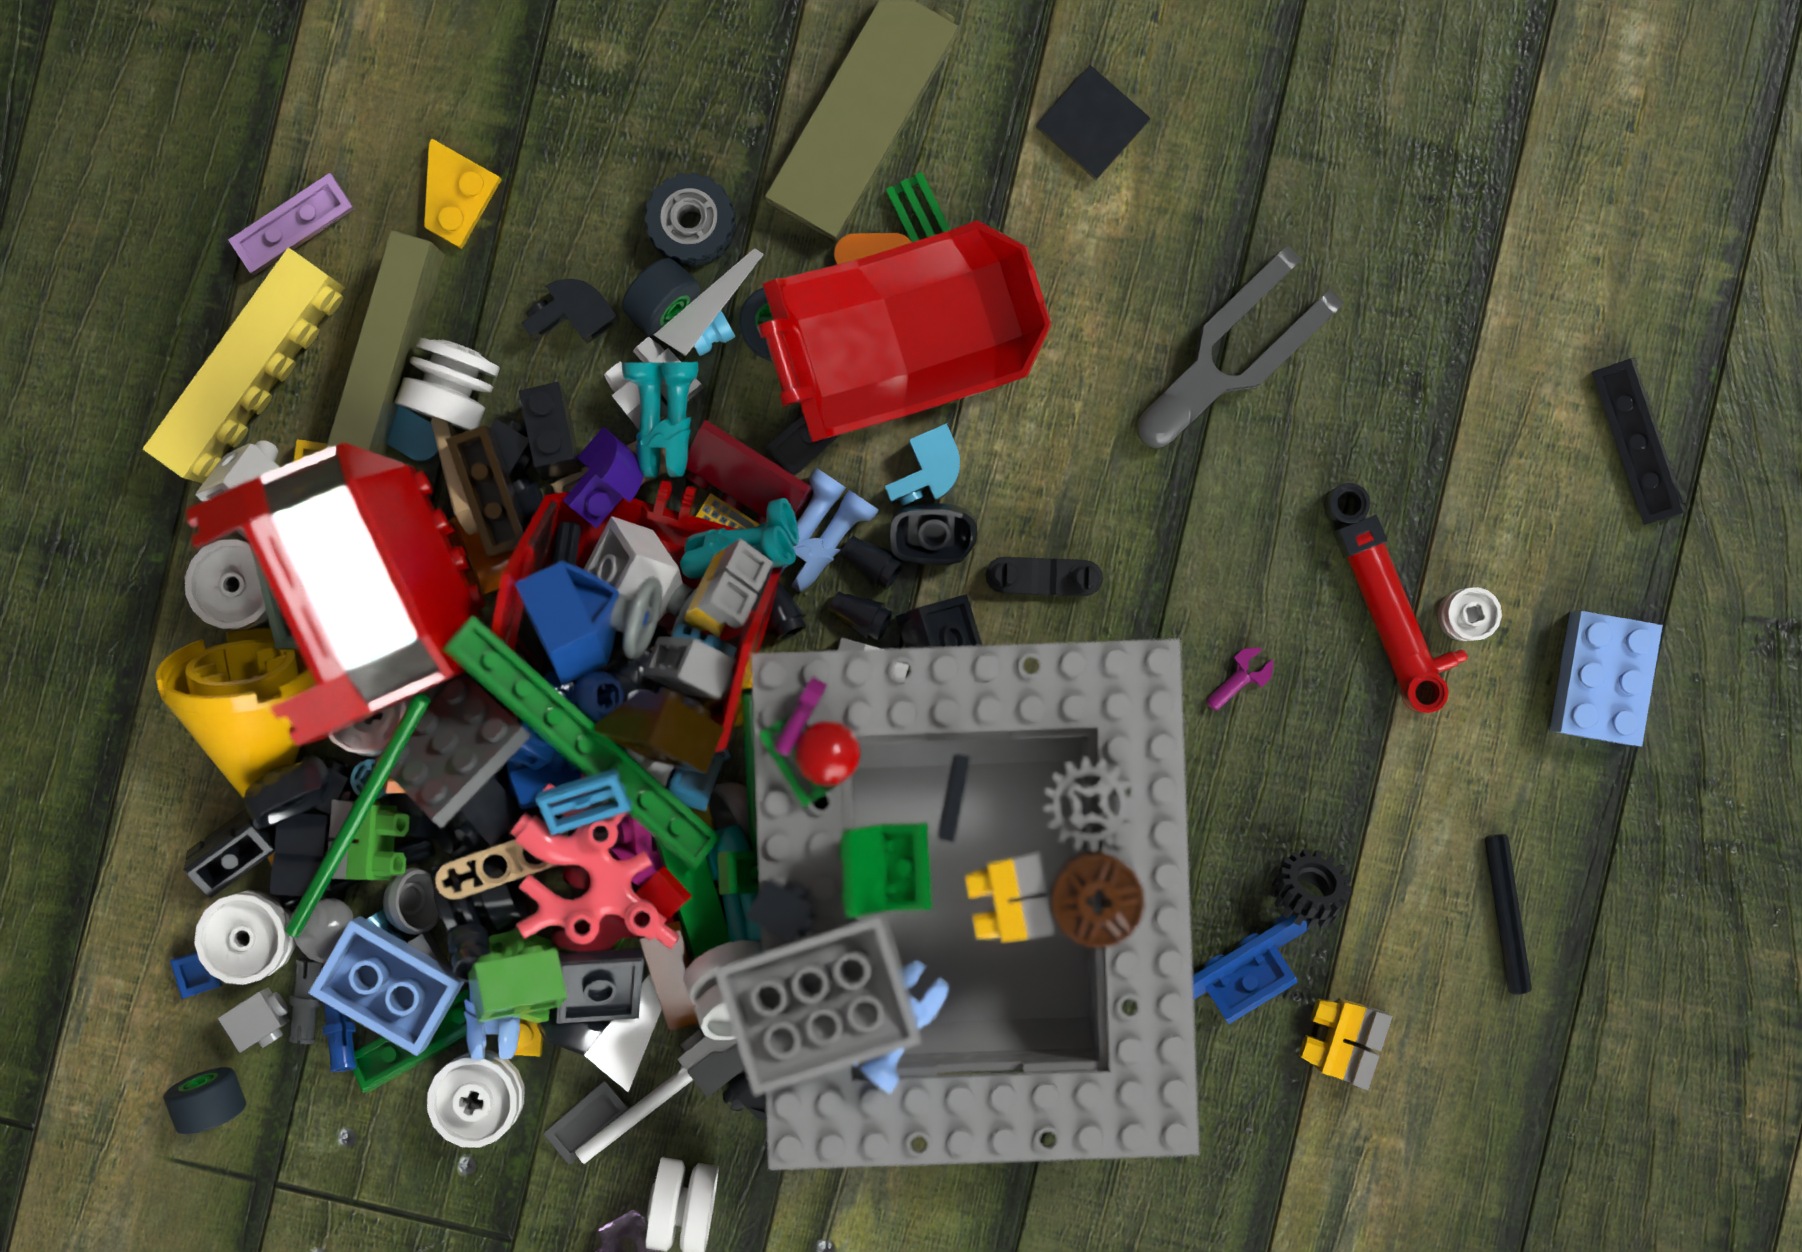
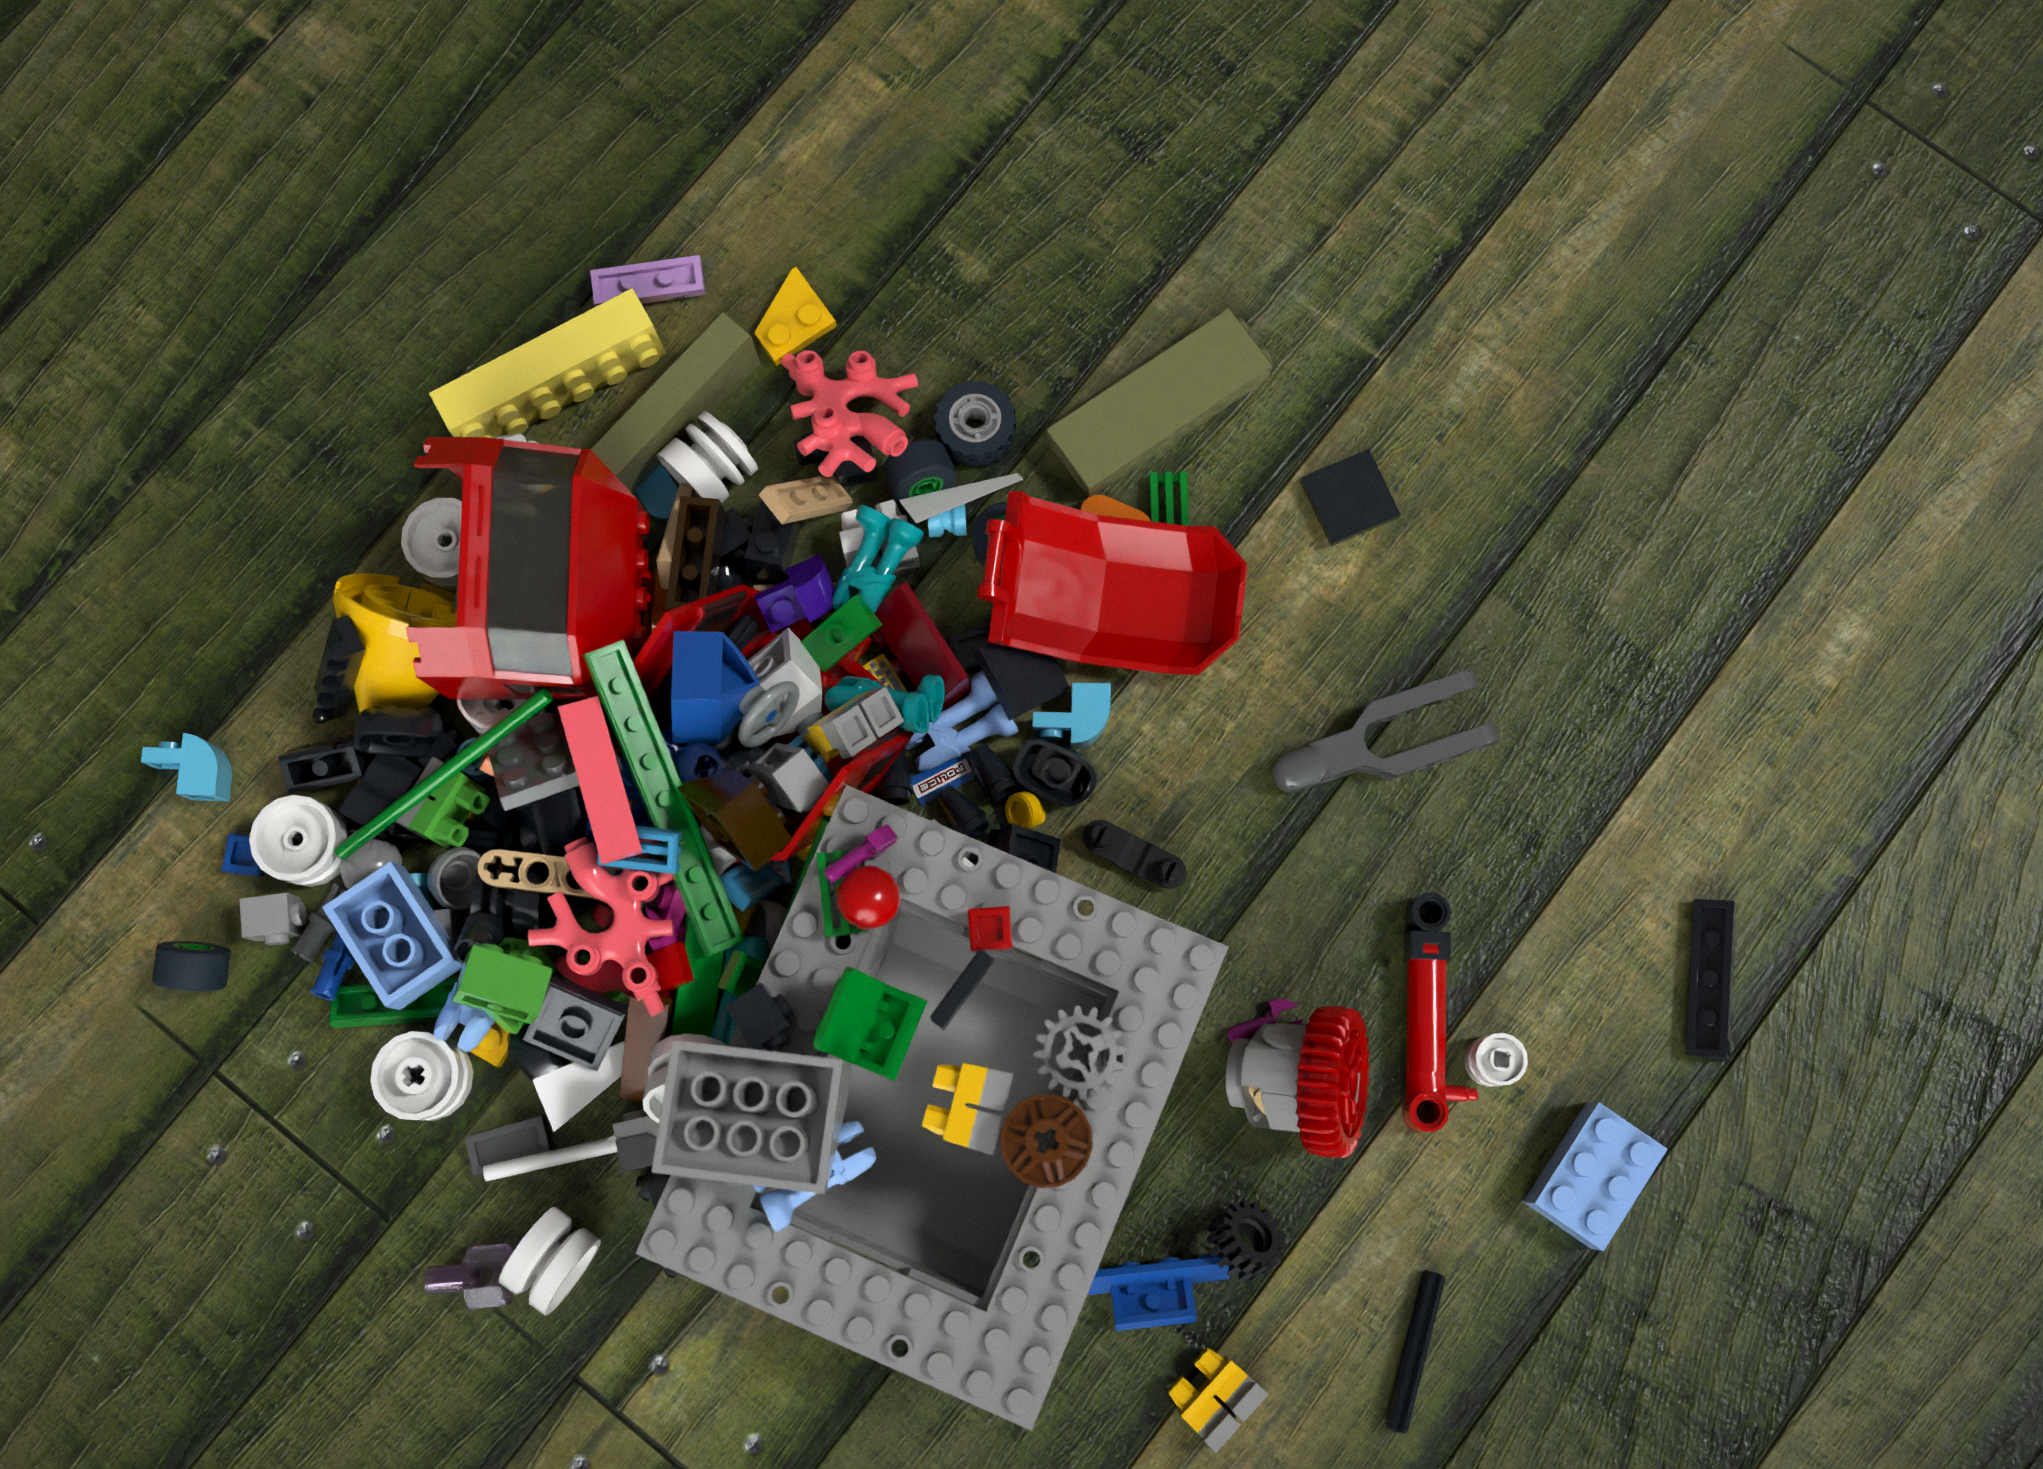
camera: 20 degrees right, 10 degrees down
none -> medium azure brick [141,733,232,802]
none -> black hinge [312,615,366,724]
none -> coral tile [558,696,643,865]
none -> tan tile [759,475,853,524]
none -> coral plant [781,350,918,477]
none -> green plate [801,594,883,672]
none -> sticker [911,754,976,806]
none -> red tile [968,906,1013,952]
none -> black tile [973,643,1072,721]
none -> yellow tile [1005,791,1045,829]
none -> piece [1226,1006,1371,1158]

